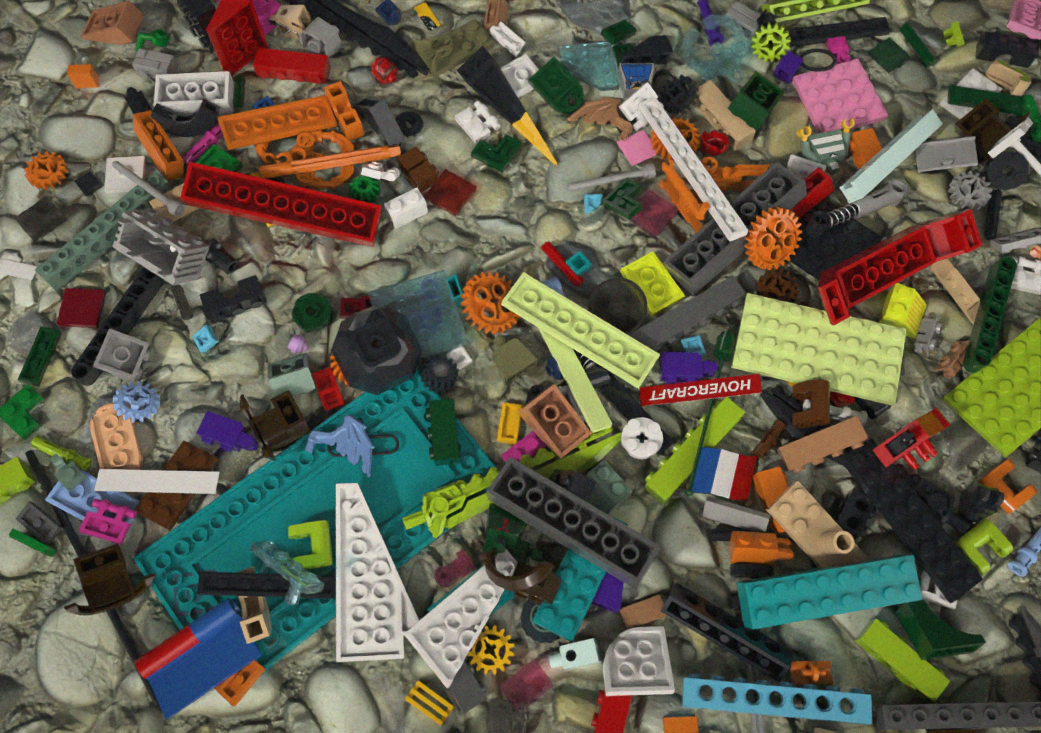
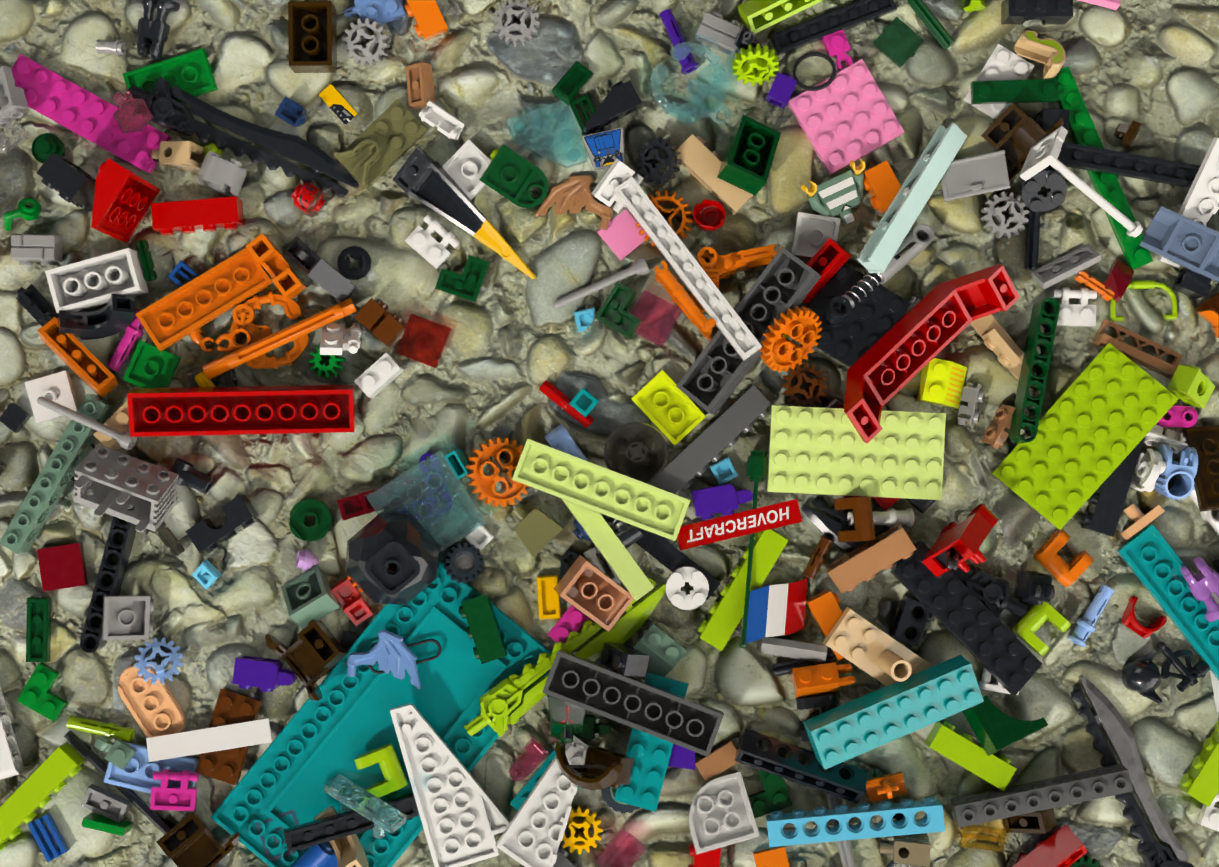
camera: 10 degrees left, 20 degrees up
light aqua torso [549,638,602,670] -> none
none -> dark green plate [748,769,793,818]

